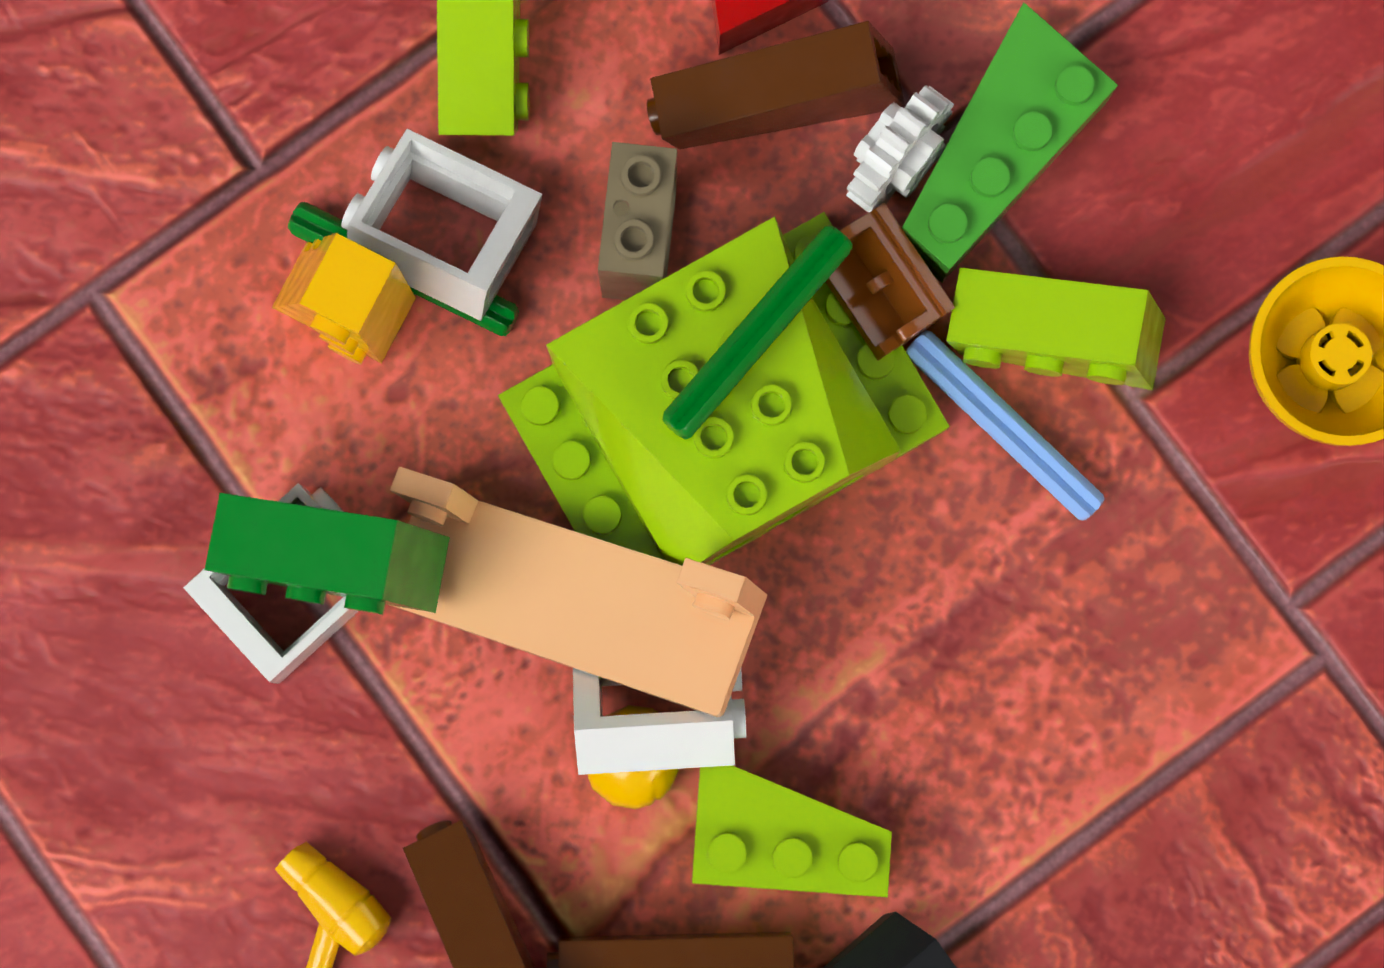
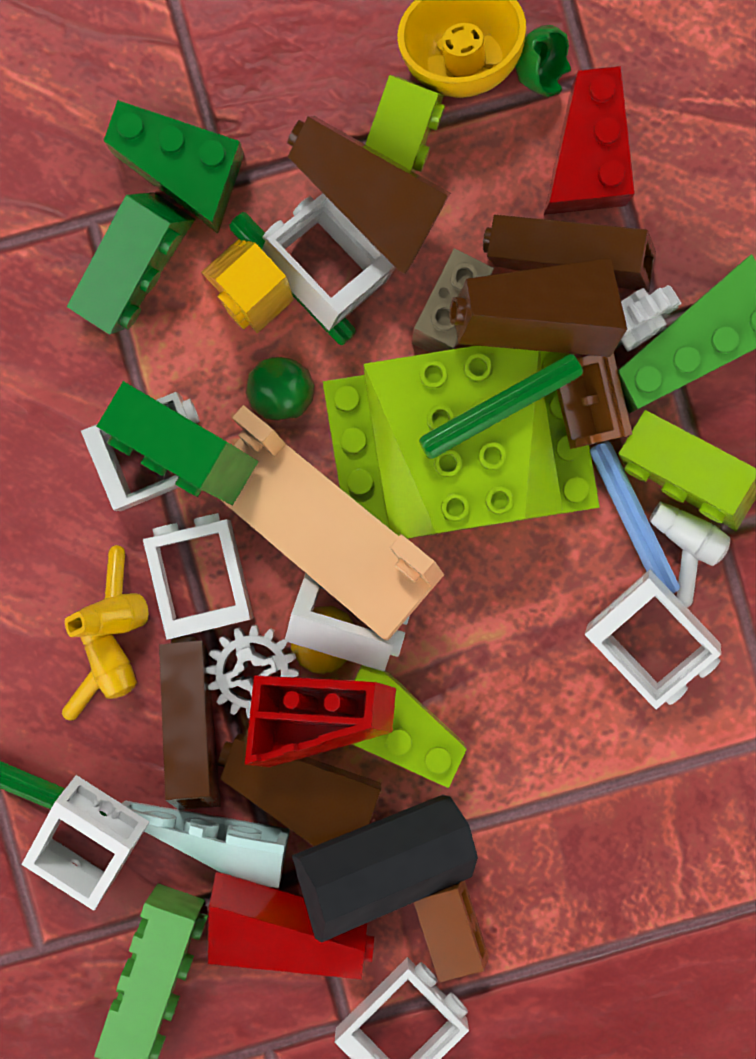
camera: 20 degrees right, 5 degrees up
none -> yellow piece [65,545,149,637]
none -> green wedge [67,192,196,335]
none -> green wedge [104,100,244,234]
none -> white window [143,513,254,640]
none -> white gear [206,625,299,718]
none -> green hair [245,357,314,420]
none -> red wedge [245,675,396,768]
none -> reddish brown slope [287,116,451,274]
none -> reddish brown slope [449,259,628,357]
none -> white window [585,570,721,709]
none -> white piece [649,501,730,608]

